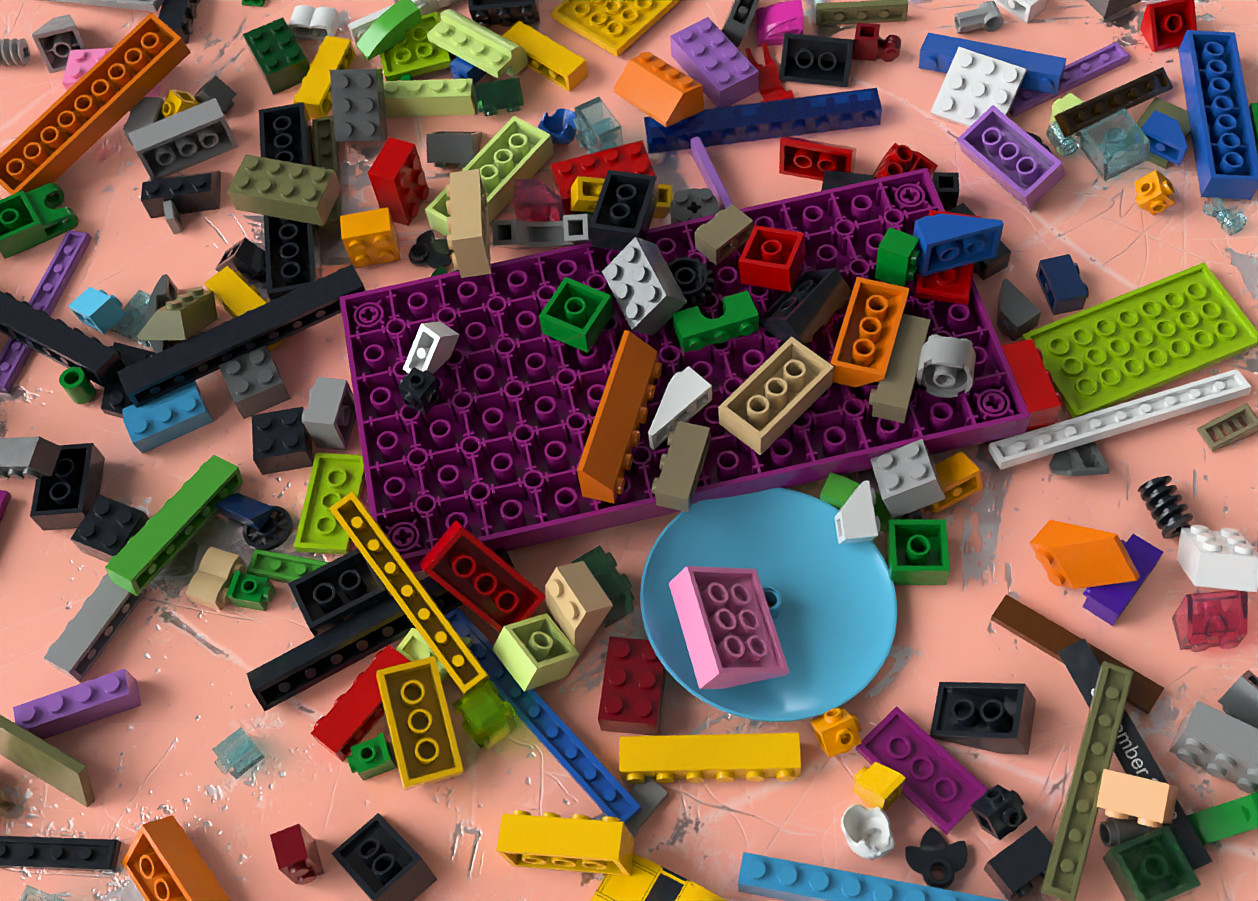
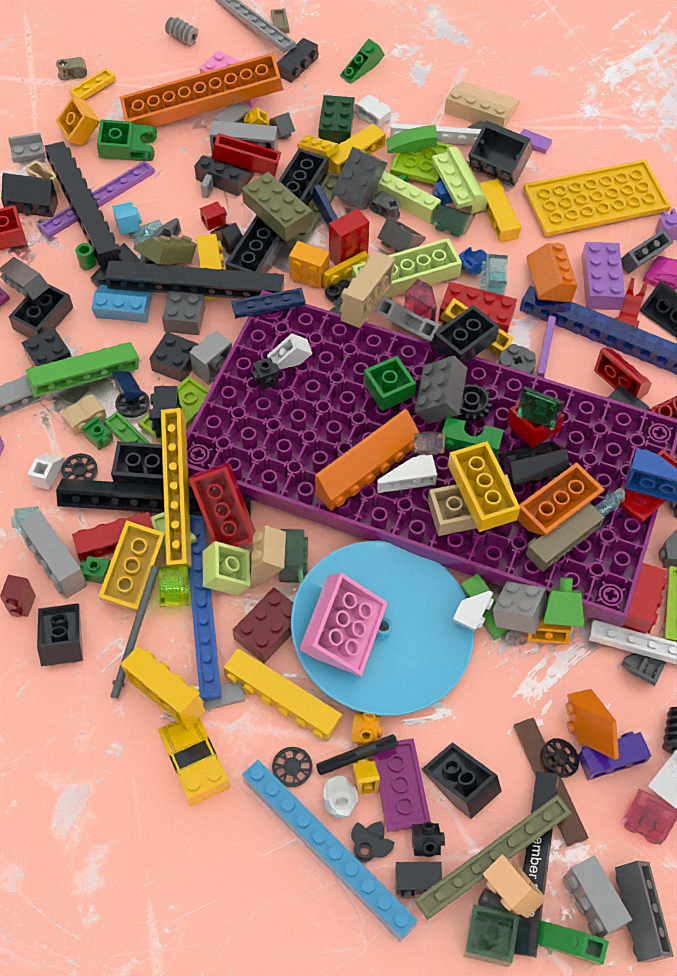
camera: 25 degrees right, 0 degrees up
light grey slope [32,14,87,74] -> none
dark tan brick [652,421,711,513] -> none
dark tan brick [695,204,753,266] -> none
green brick [875,227,921,287] -> none
green brick [886,519,950,585] -> none
light grey brick [916,335,976,398] -> none
none -> light grey brick [20,511,87,598]
none -> white slope [28,453,65,490]
none -> black wheel [61,453,98,480]
none -> dark grey bar [110,565,159,699]
none -> black brick [149,386,181,438]
none -> red brick [199,201,227,231]
none -> red brick [212,133,281,177]
none -> dark blue tile [231,287,306,319]
none -> black wheel [272,747,313,787]
none -> yellow plate [297,135,340,157]
none -> dark blue tile [312,185,338,228]
none -> black axle [316,734,398,775]
none -> yellow plate [323,251,369,288]
none -> dark grey piece [368,192,400,221]
none -> clear brick [414,431,445,455]
none -> yellow brick [448,441,520,532]
none -> clear green slope [517,386,565,430]
none -> black wheel [541,738,579,778]
none -> bright green torso [543,577,584,627]
none -> clear light blue piece [593,488,625,519]

